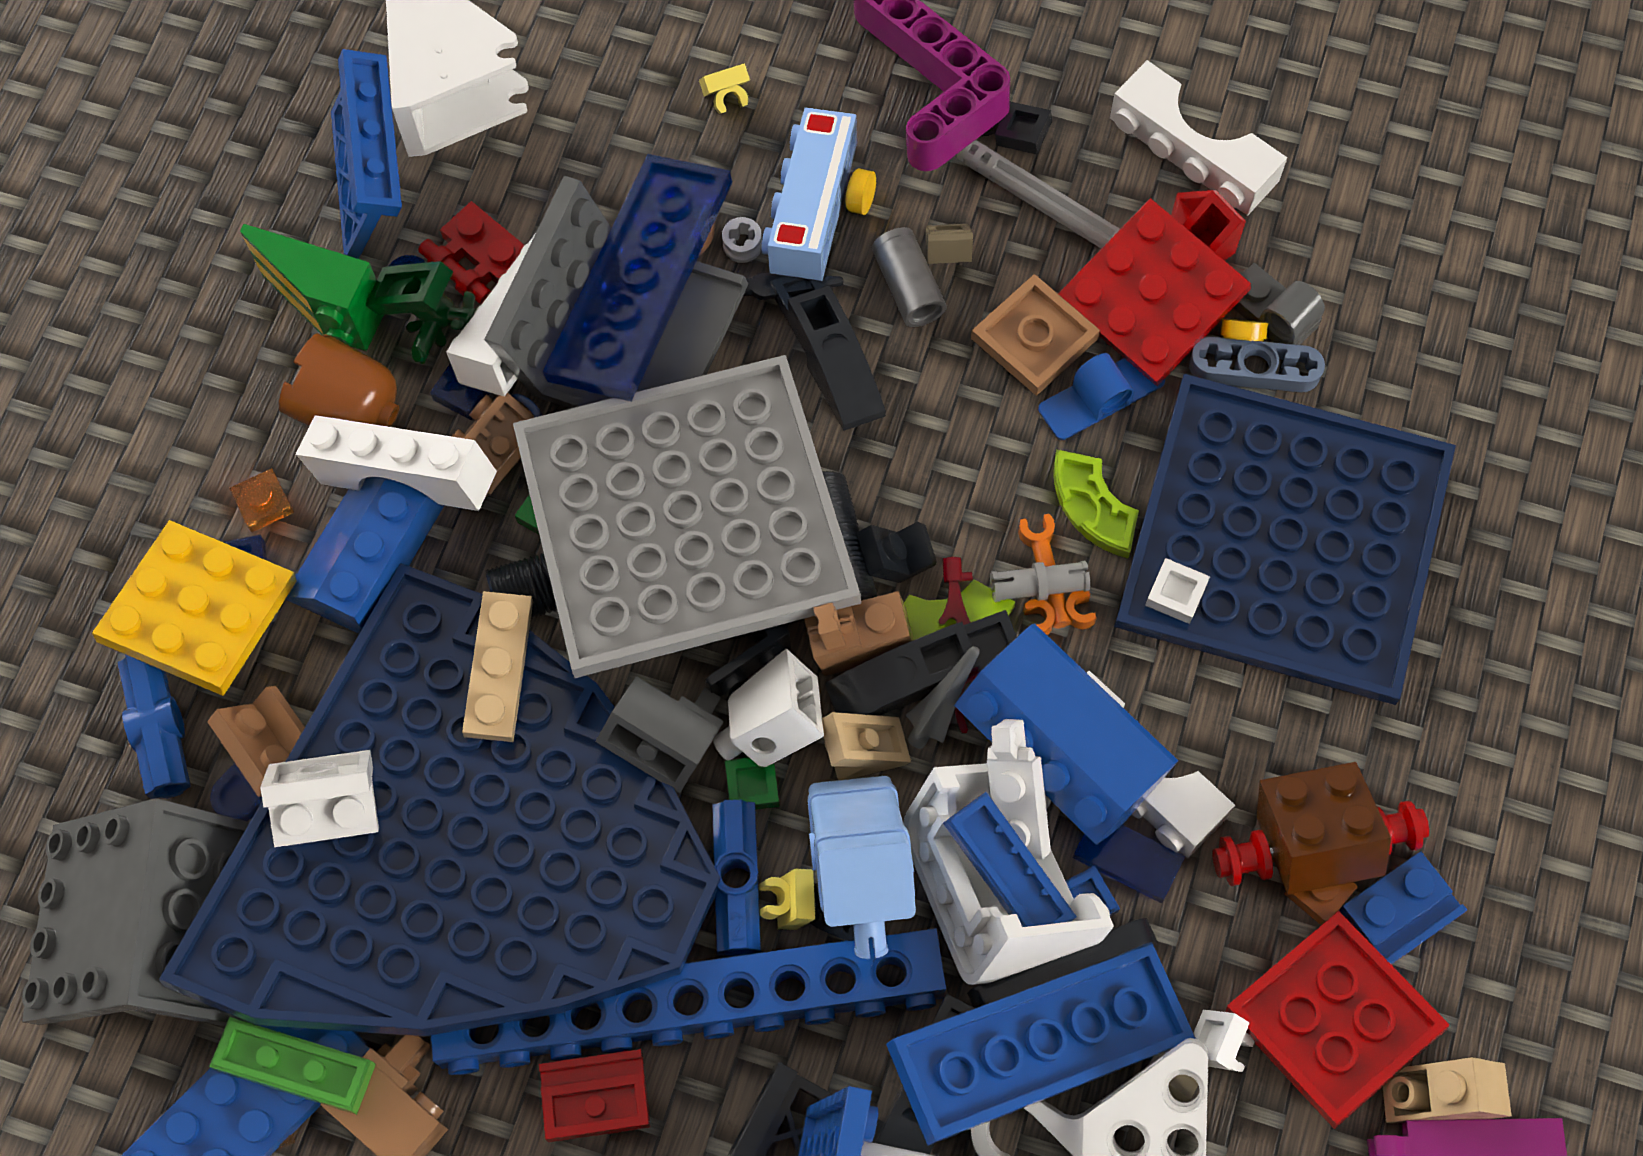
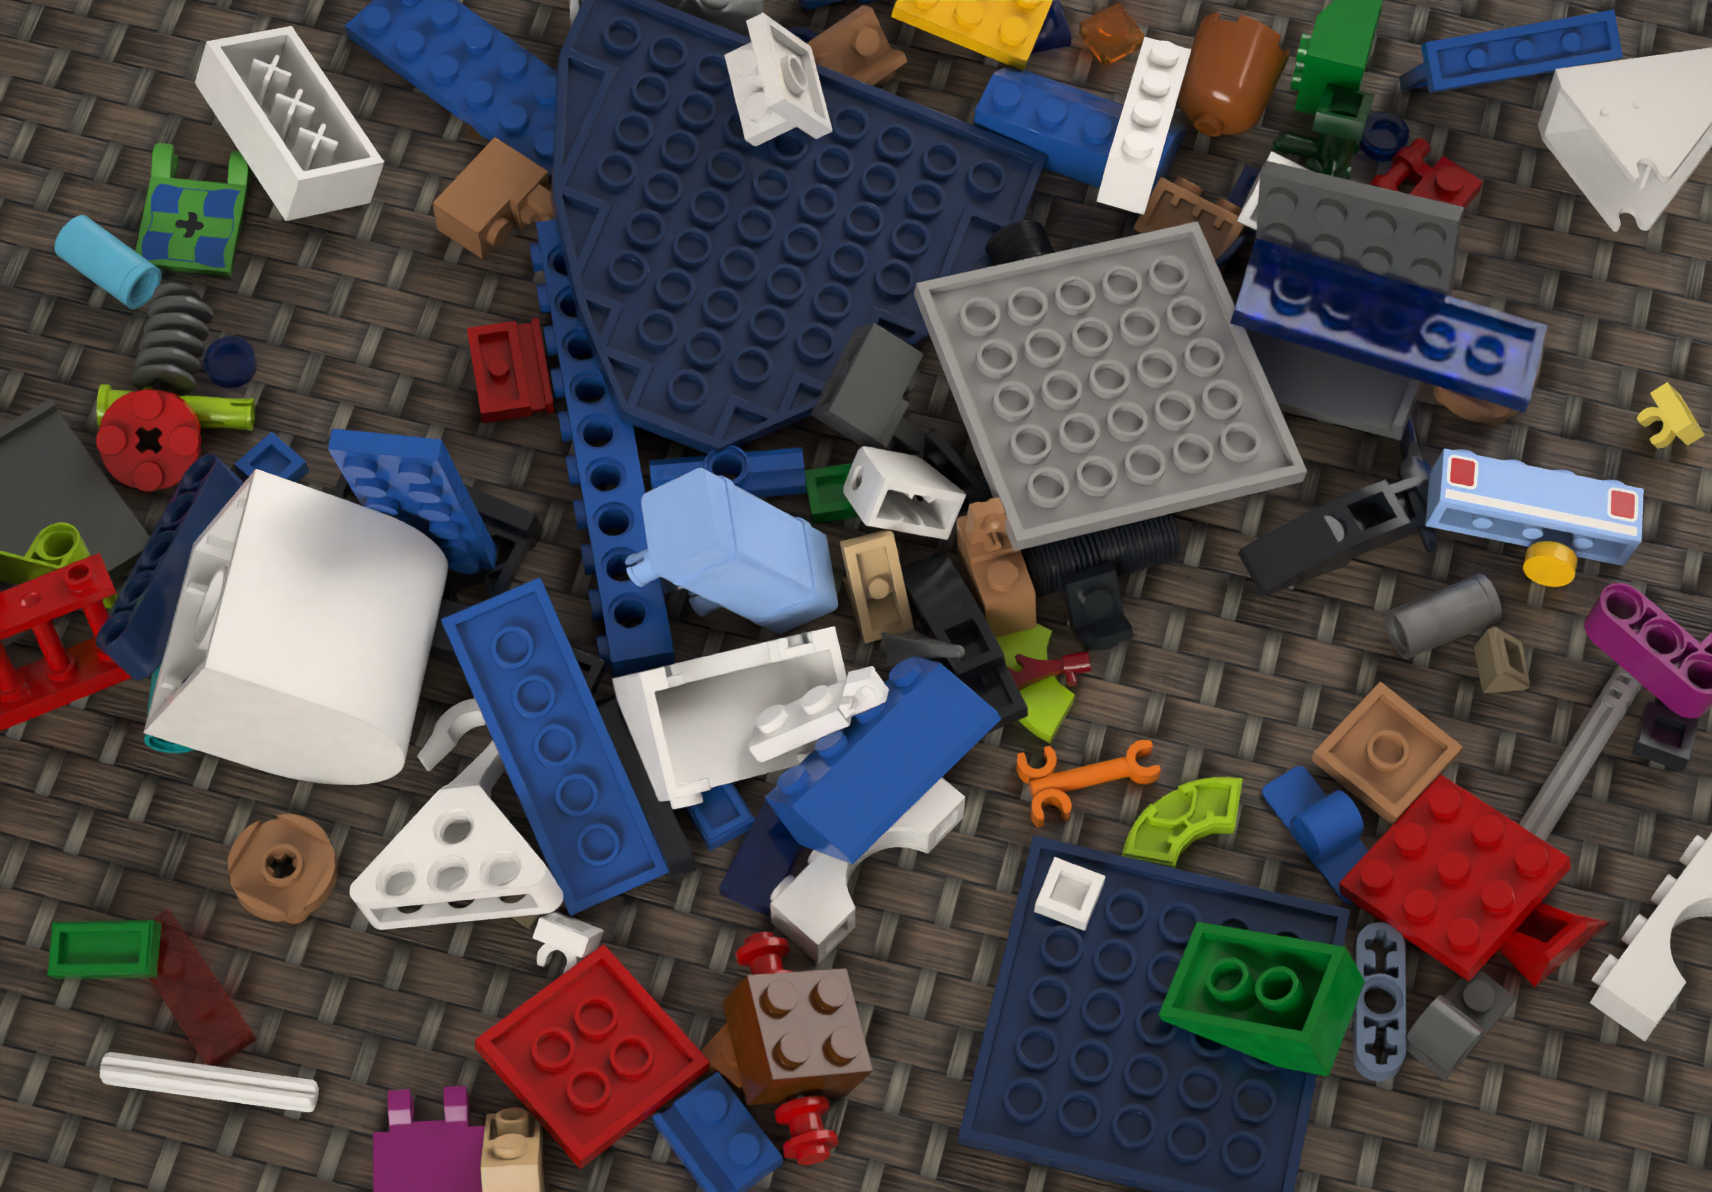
camera: 85 degrees right, 5 degrees down
bright green tile [209,1017,376,1115] -> none
tan plate [462,591,533,742] -> none
white bush [722,217,762,263] -> none
blue plate [943,792,1077,927] -> none
light grey pin [990,561,1090,602] -> none
yellow tile [1221,319,1268,341] -> none
none -> green slope [1158,922,1365,1077]

